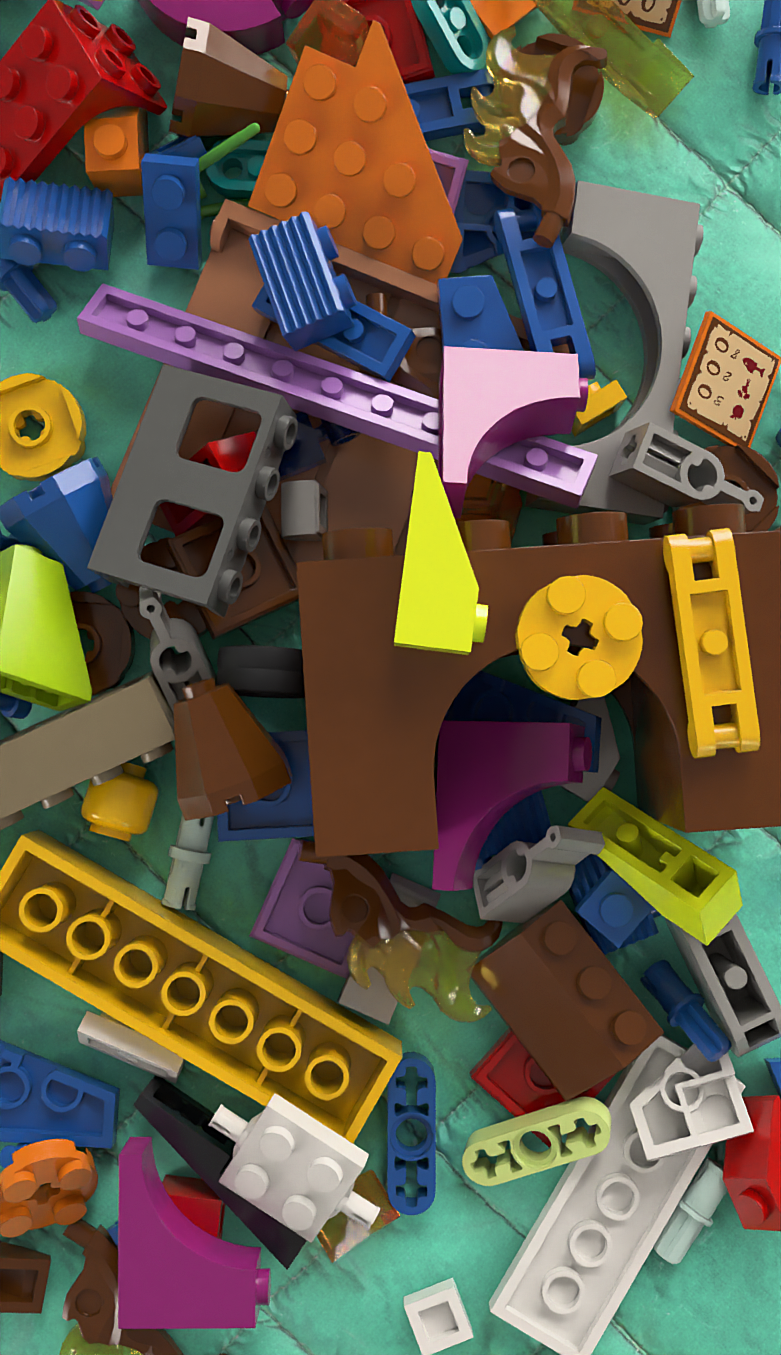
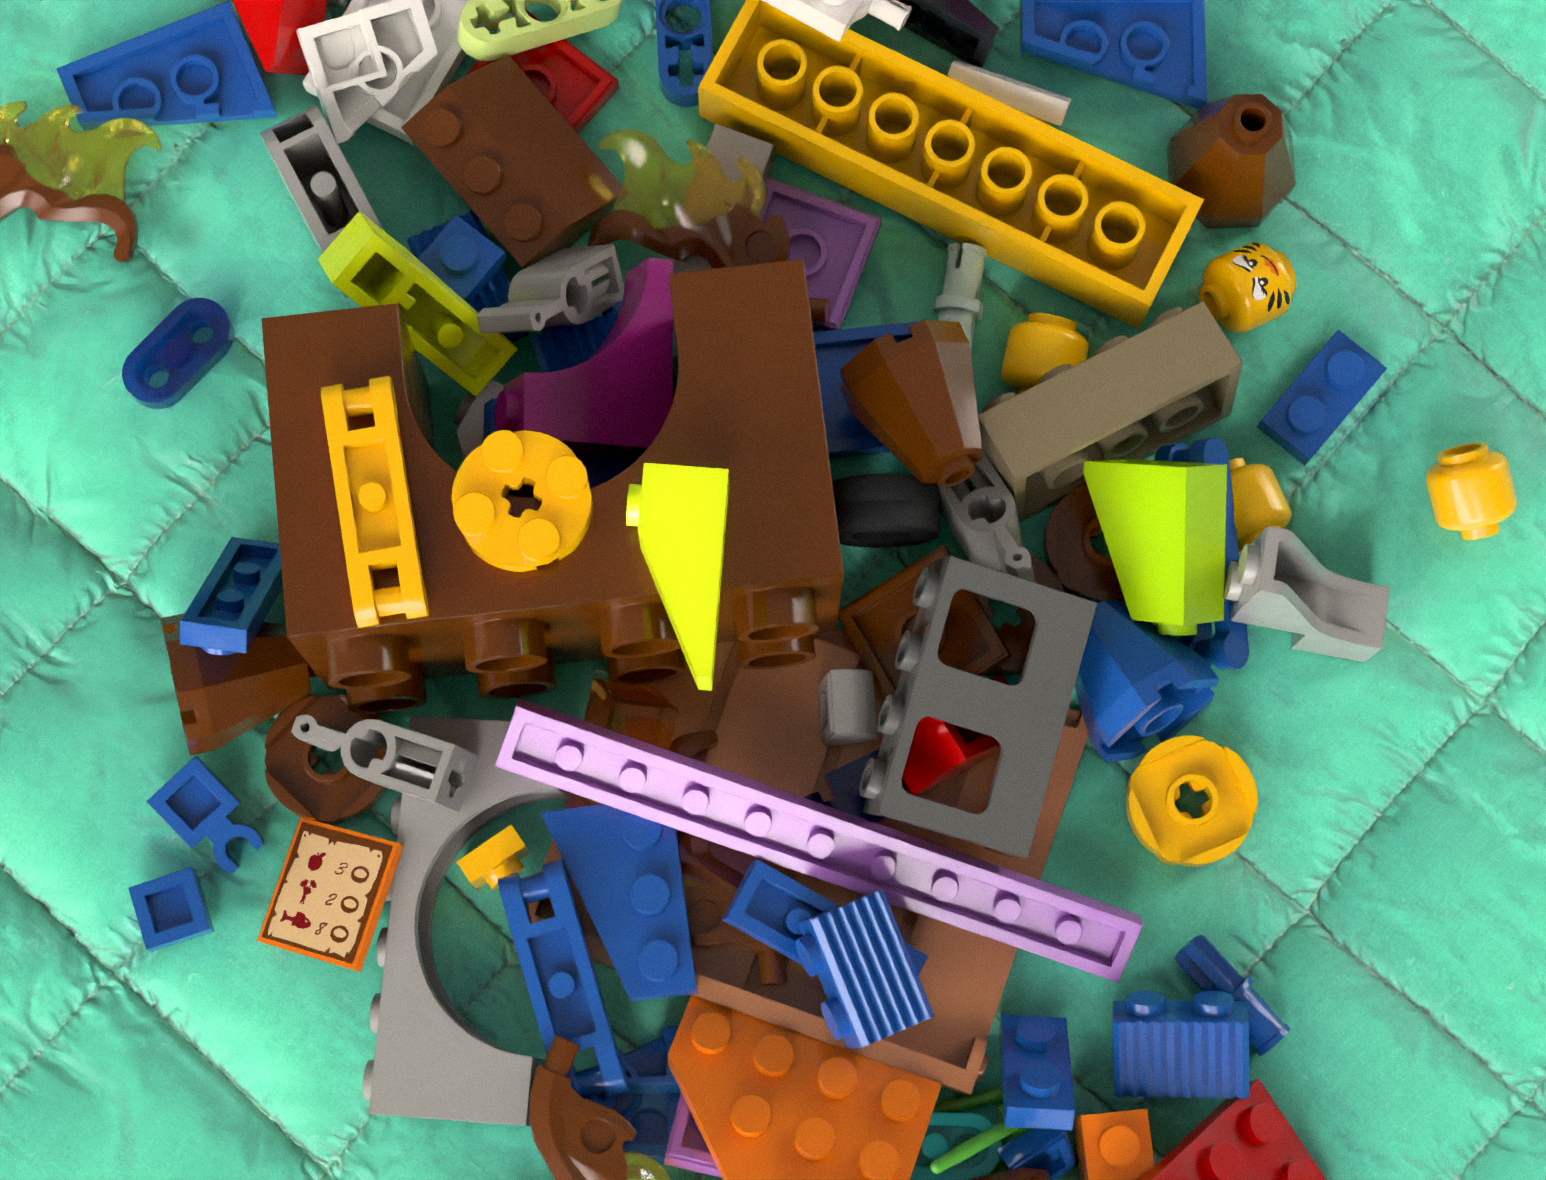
camera: 175 degrees right, 10 degrees down
arch [438,346,588,518] -> none
blue axle [640,960,732,1062] -> none

